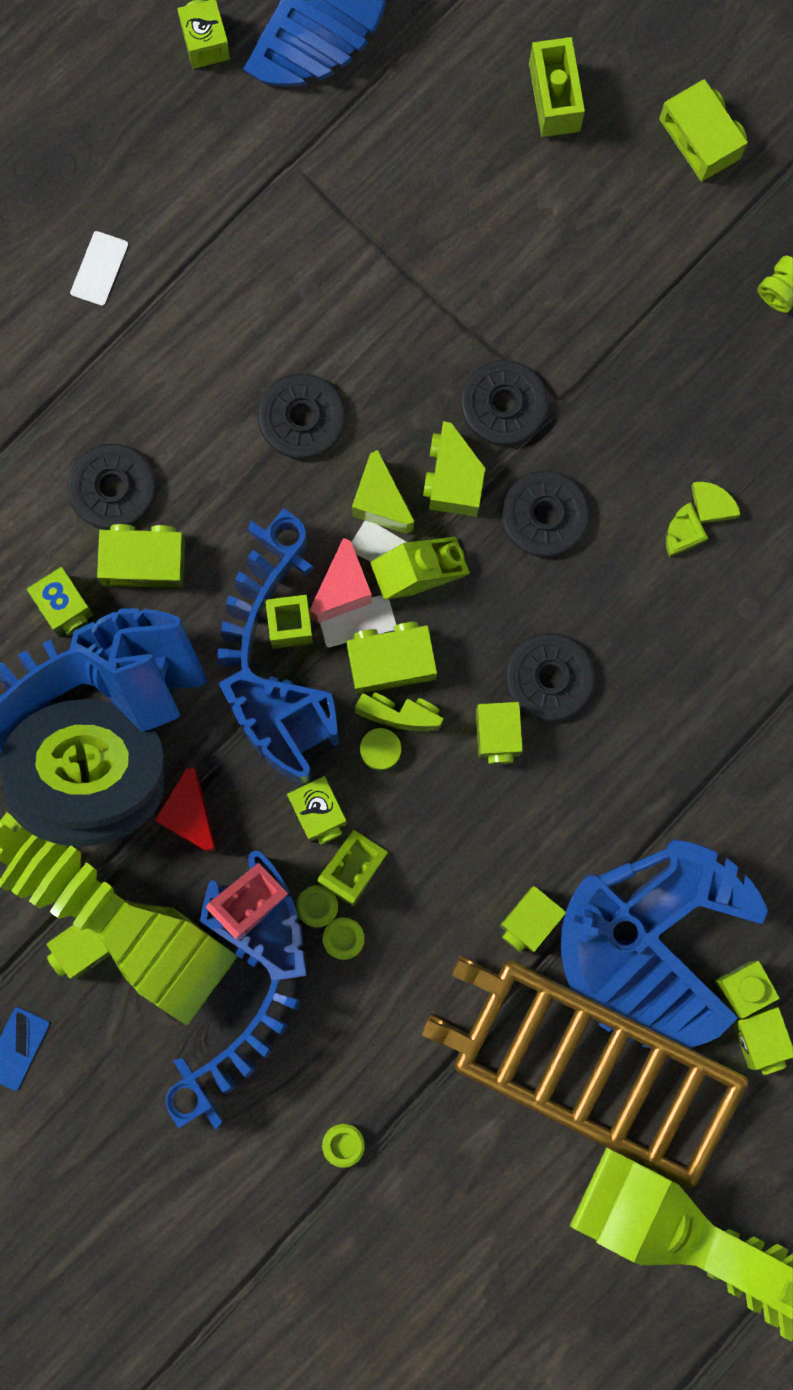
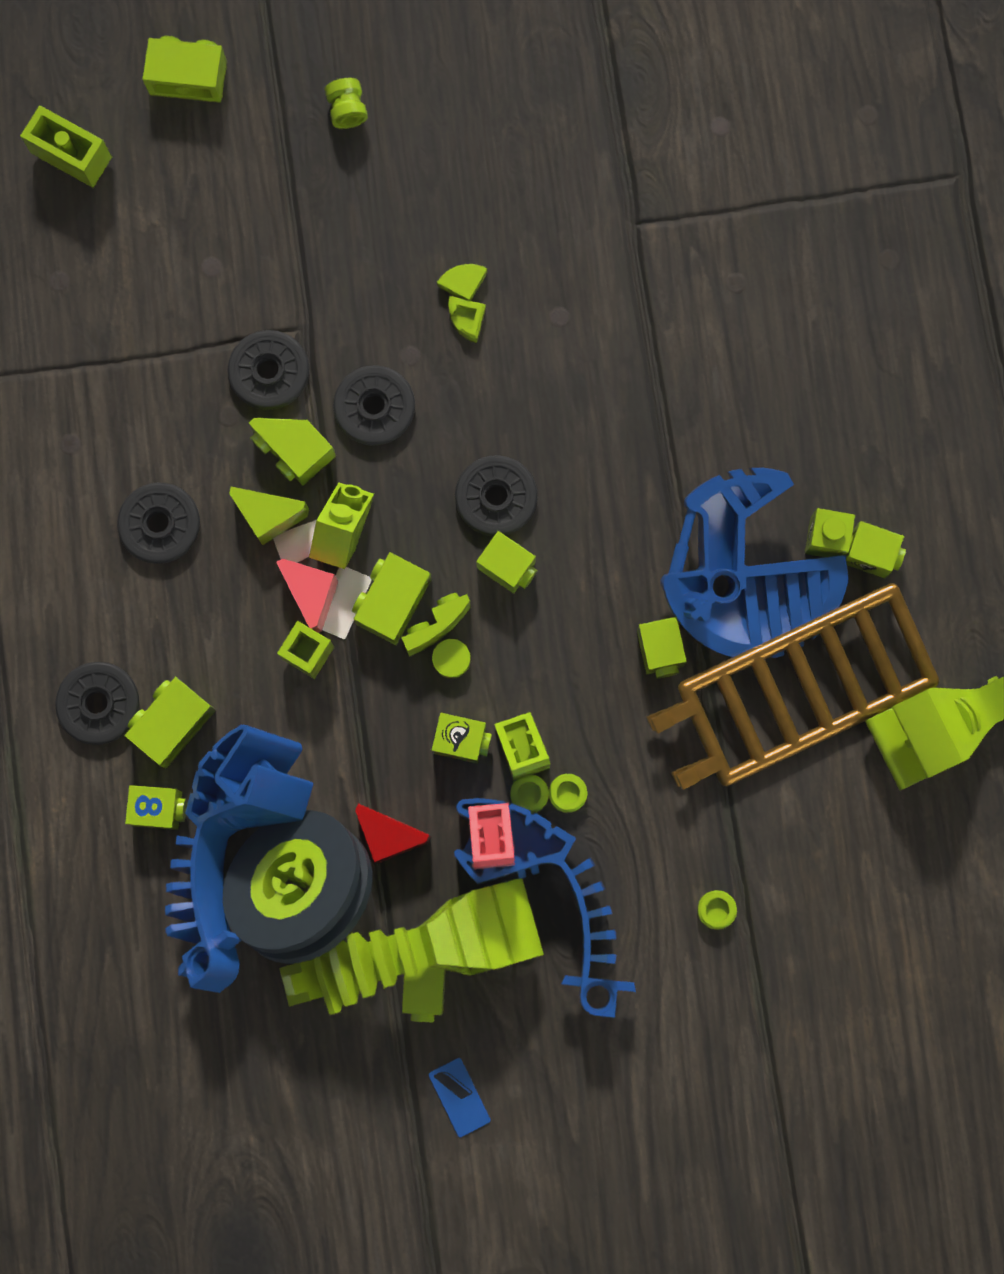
camera: 45 degrees left, 0 degrees up
blue piece [217,508,339,786] -> none

